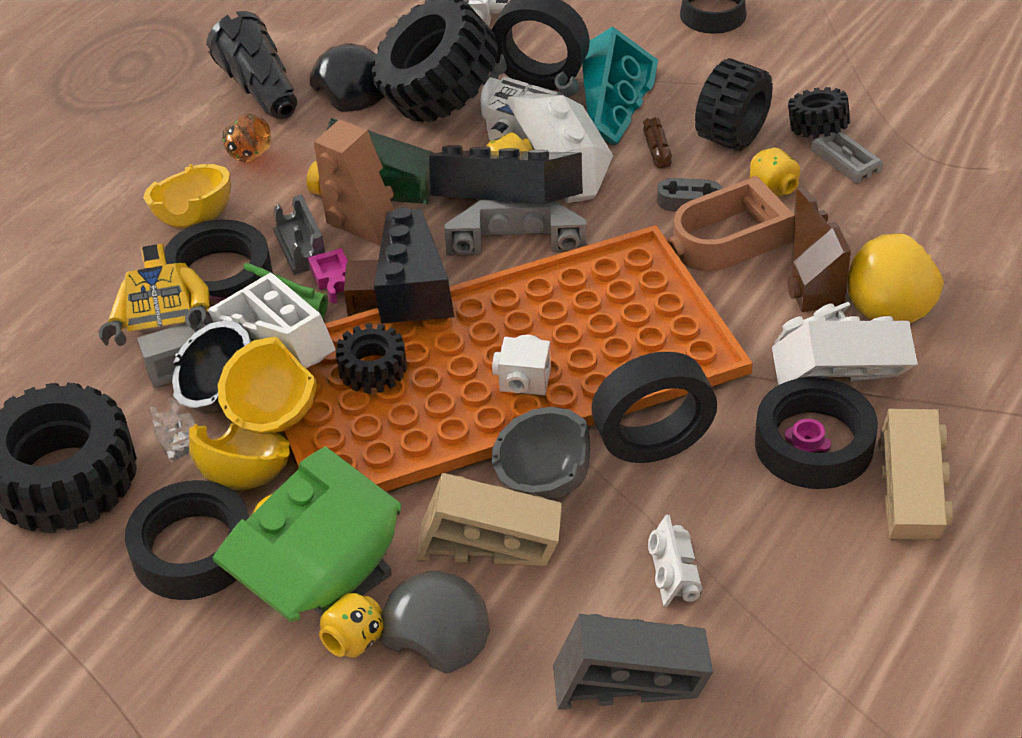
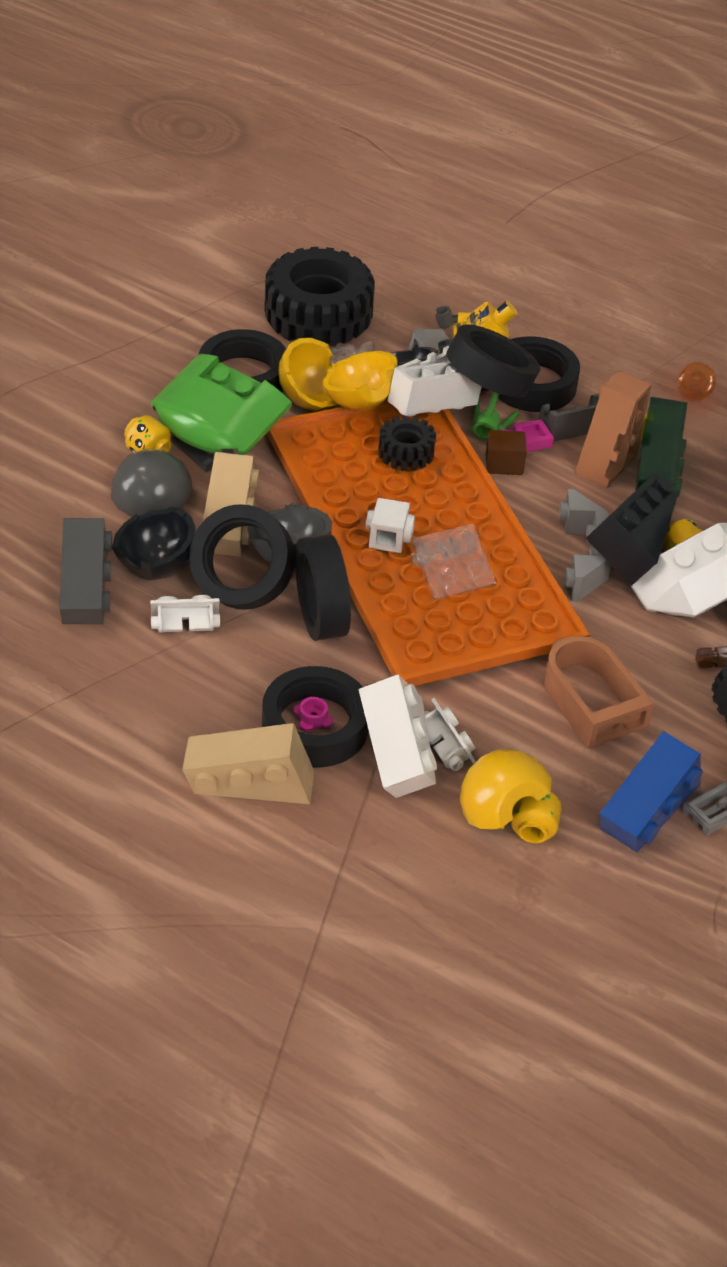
camera: 85 degrees right, 0 degrees up
yellow cylinder [143,164,232,229] -> none
black wedge [374,207,454,324] -> none
dark grey beam [657,178,722,211] -> none
yellow head [750,147,801,197] -> none
reddish brown wedge [787,186,851,312] -> none
none -> black cylinder [112,506,196,580]
none -> black tyre [189,504,295,610]
none -> clear hinge [412,523,496,600]
none -> black tyre [446,324,540,398]
none -> blue wedge [599,731,703,852]

